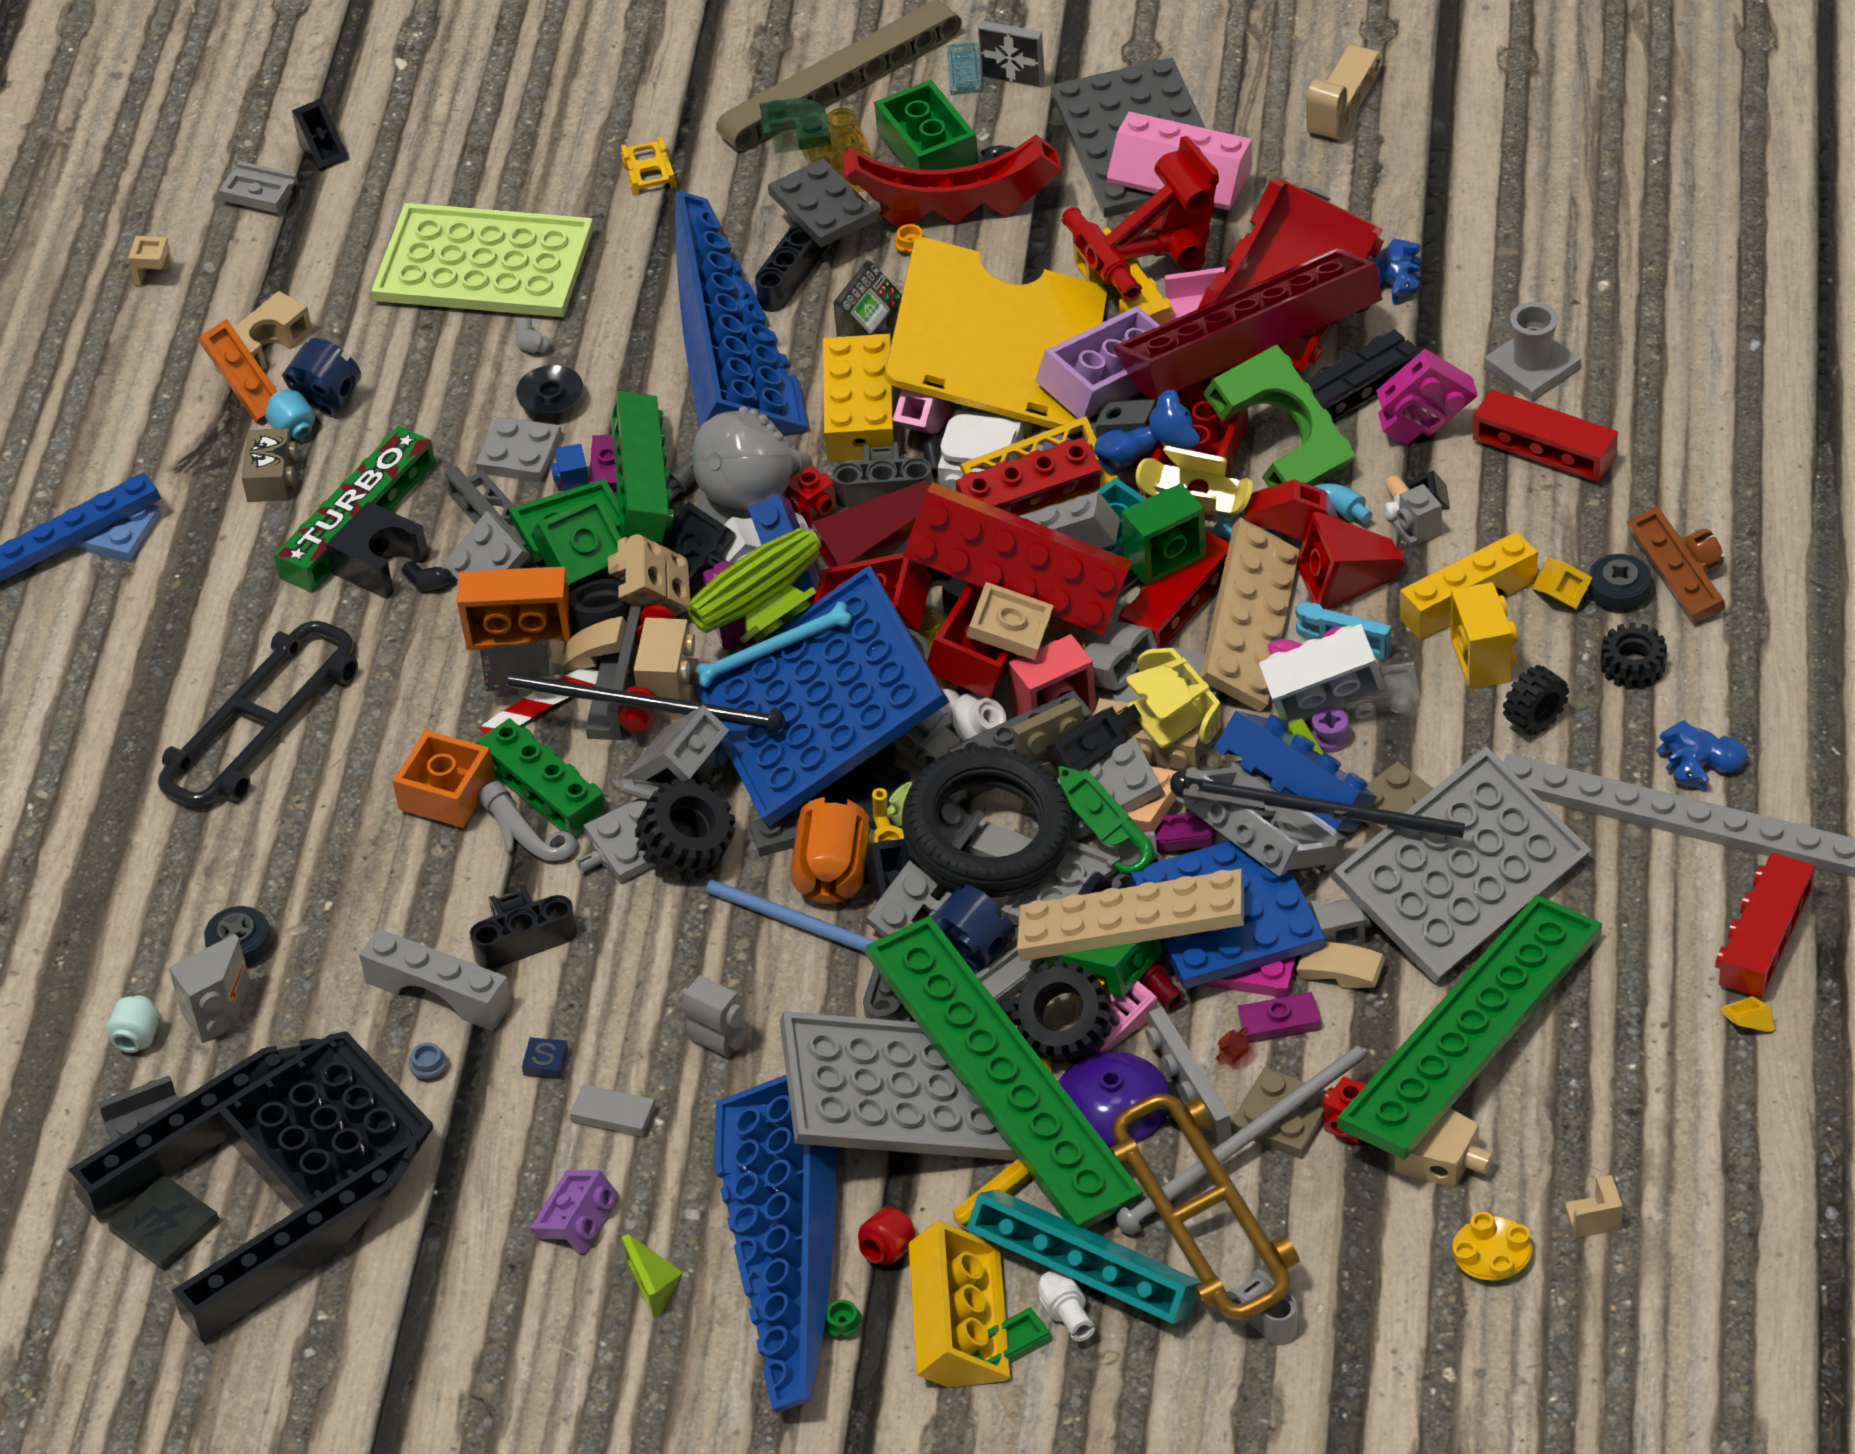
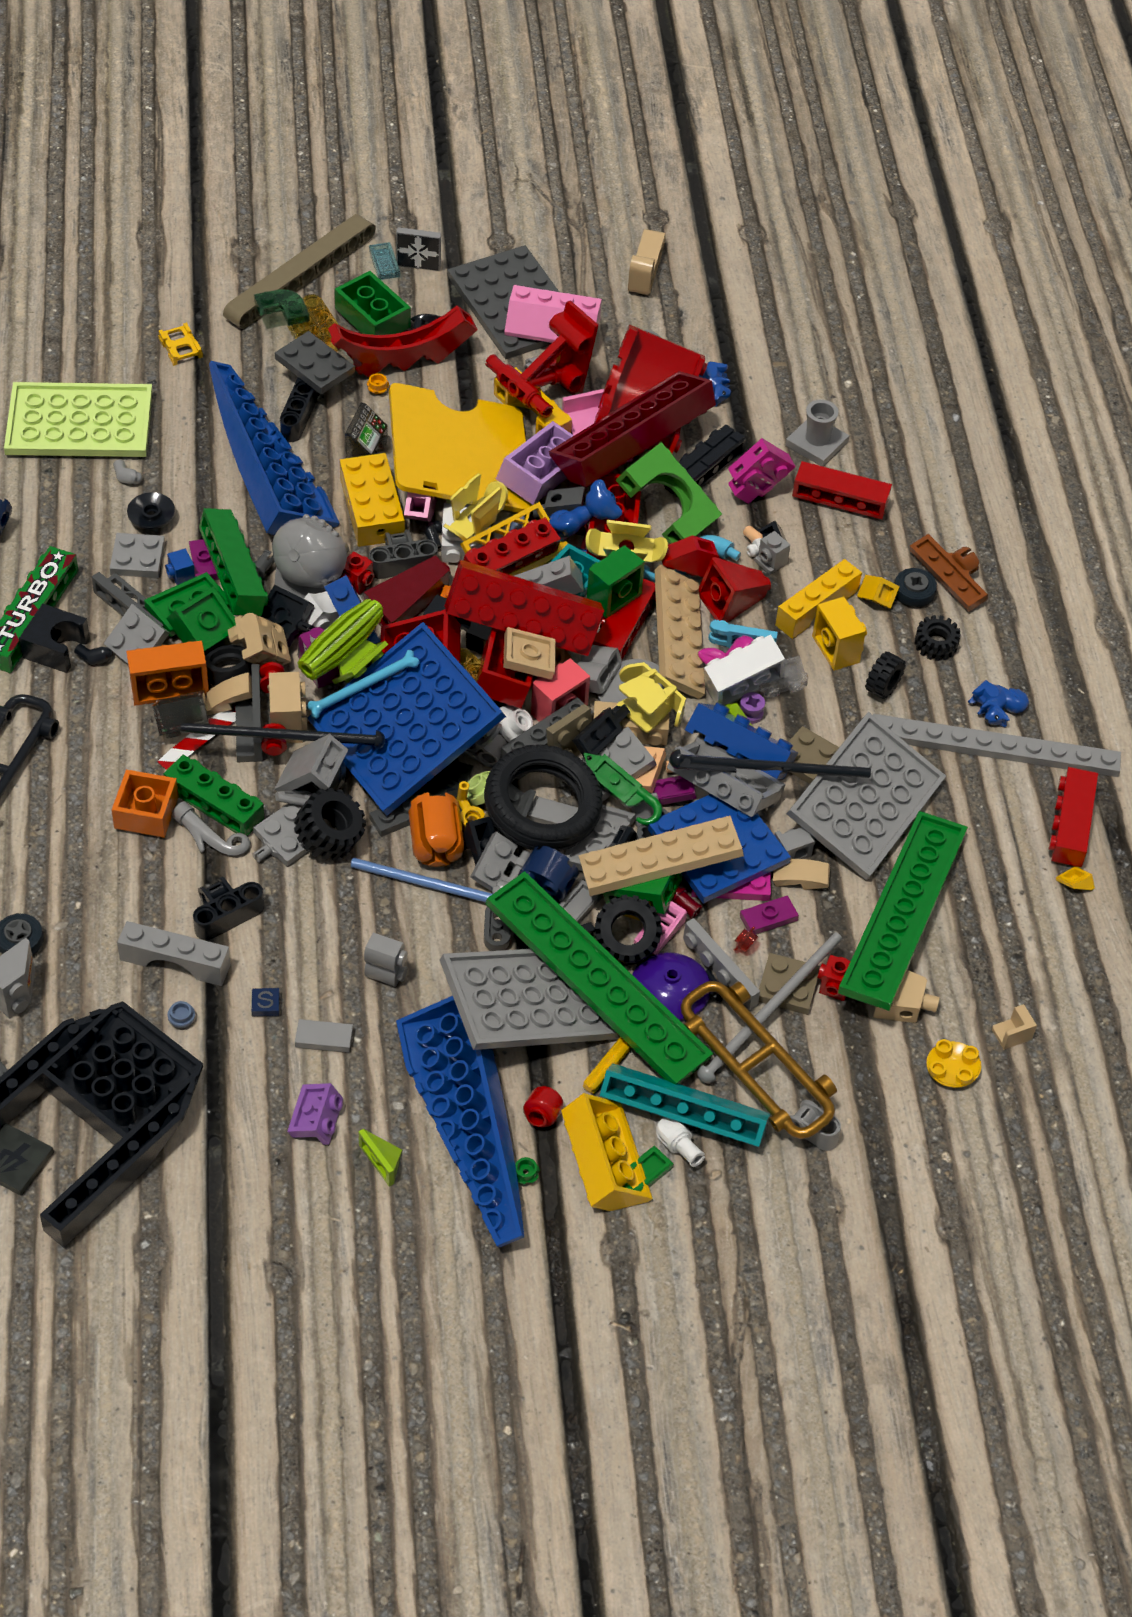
camera: 20 degrees left, 5 degrees up
none -> light yellow piece [443,473,508,541]

